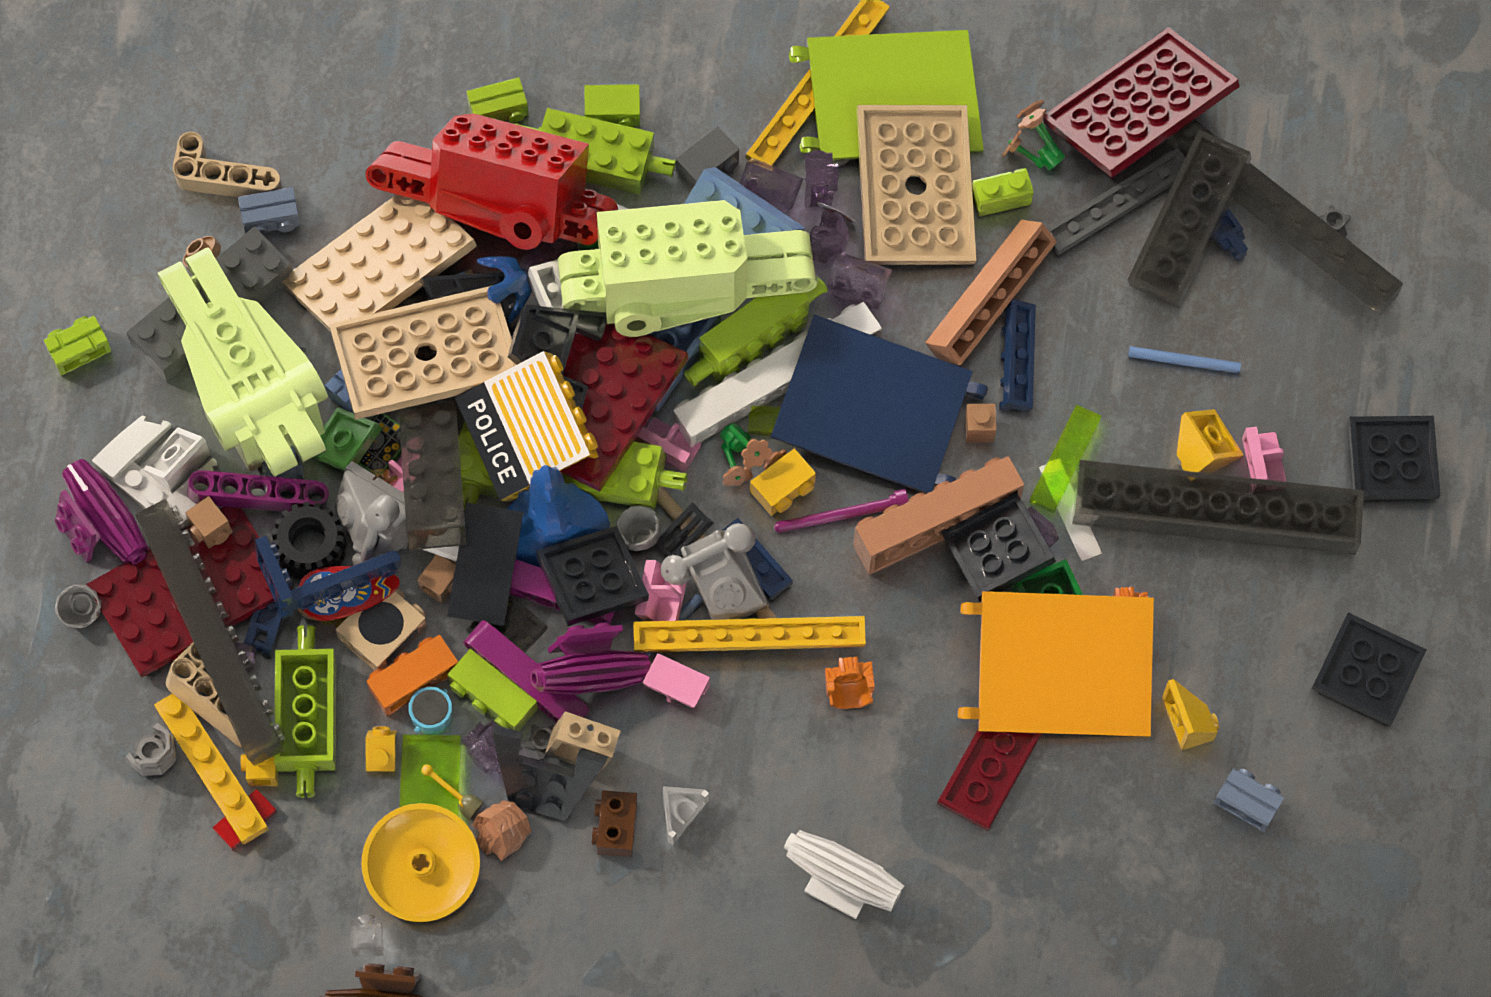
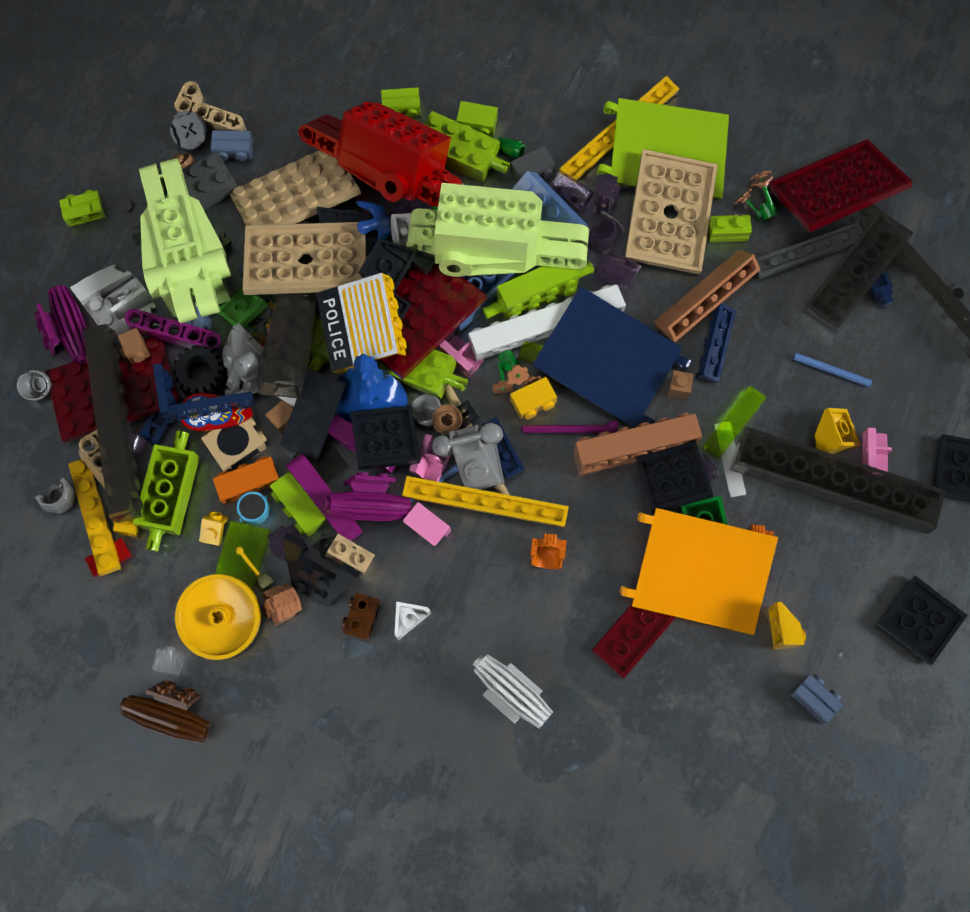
camera: 15 degrees right, 5 degrees up
none -> tile [170,110,208,150]
none -> medium nougat plate [432,404,462,434]
none -> green cone [498,137,526,159]

